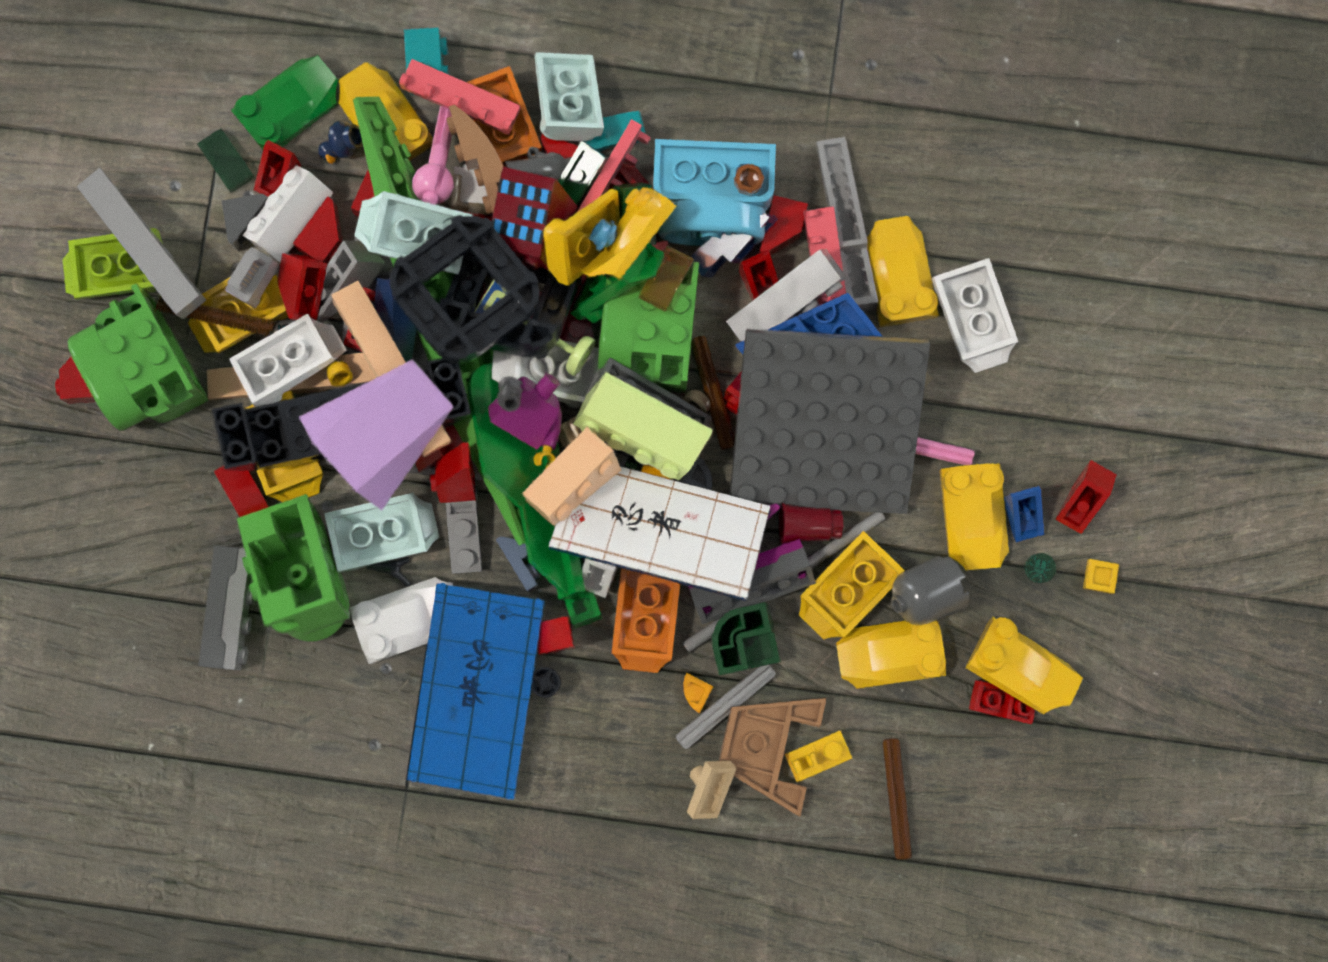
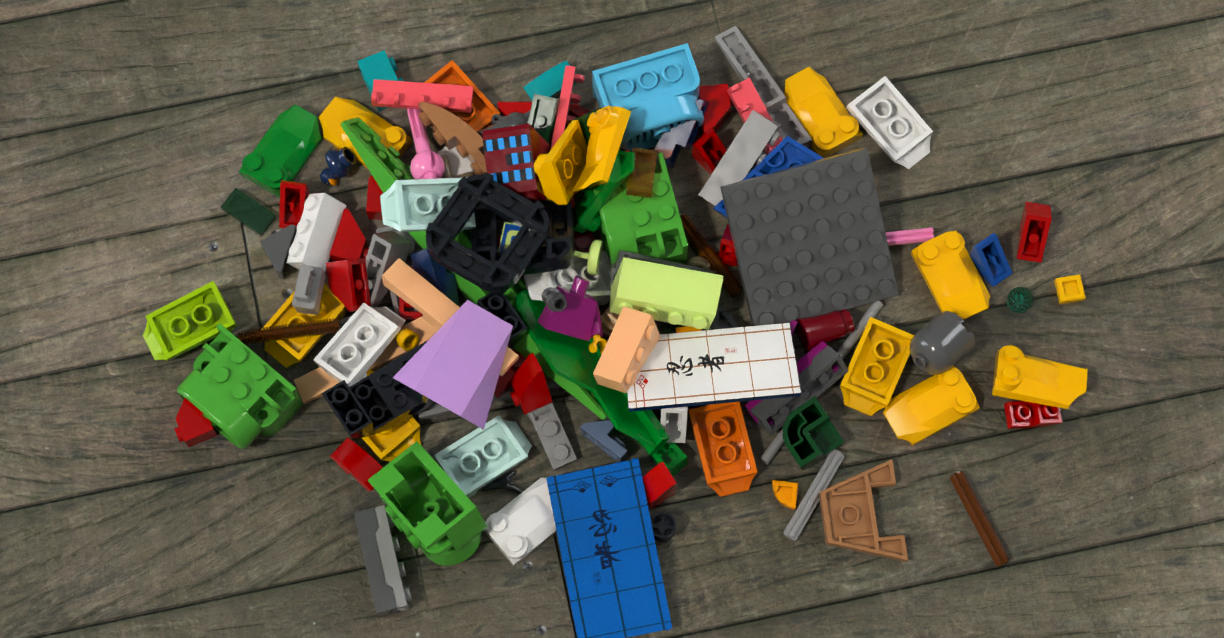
camera: 15 degrees left, 10 degrees down
light grey slope [77,168,206,319] -> none
light aqua slope [535,52,604,141] -> none
dark azure plate [590,219,617,251] -> none
tan tile [687,761,736,819] -> none
dark orange tile [734,163,764,196] -> none
yellow plate [784,730,853,782] -> none

